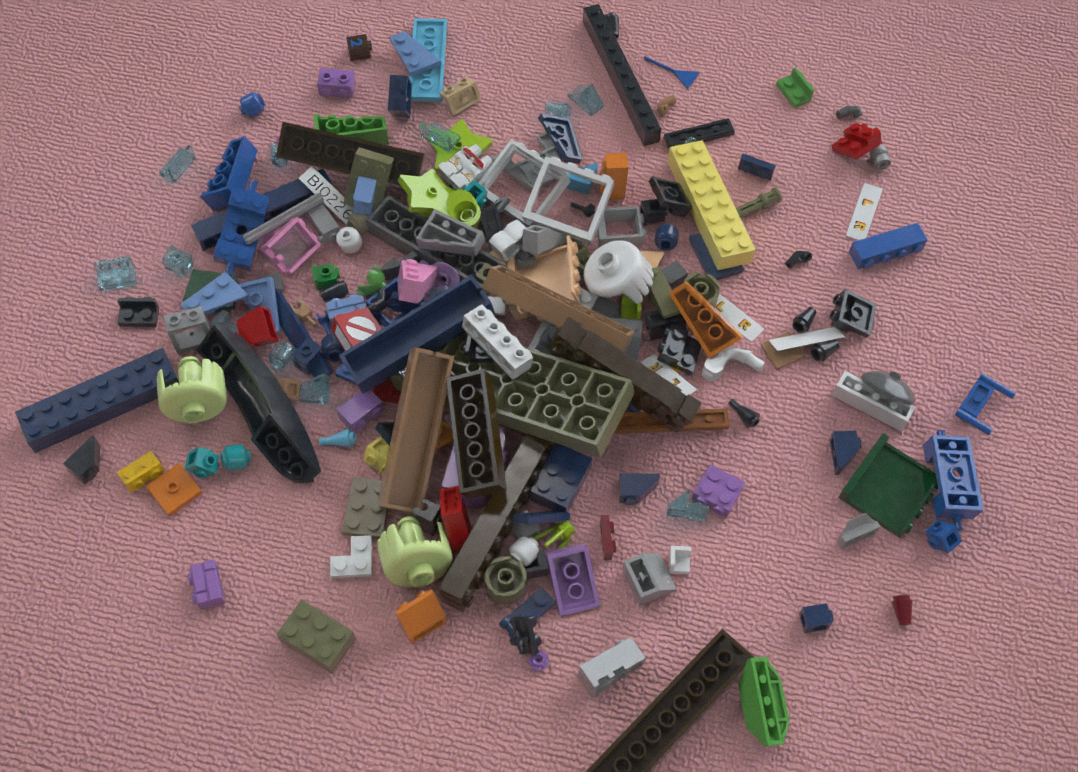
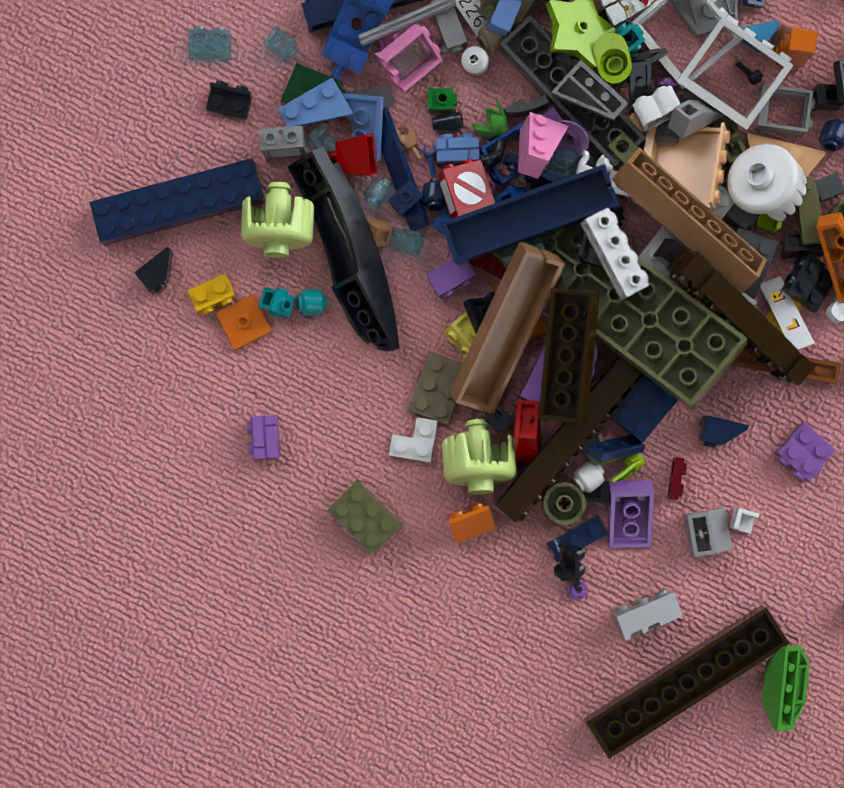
camera: 15 degrees right, 25 degrees up
medium azure cone [319,428,356,447] -> none
clear light blue slope [666,489,709,521] -> none

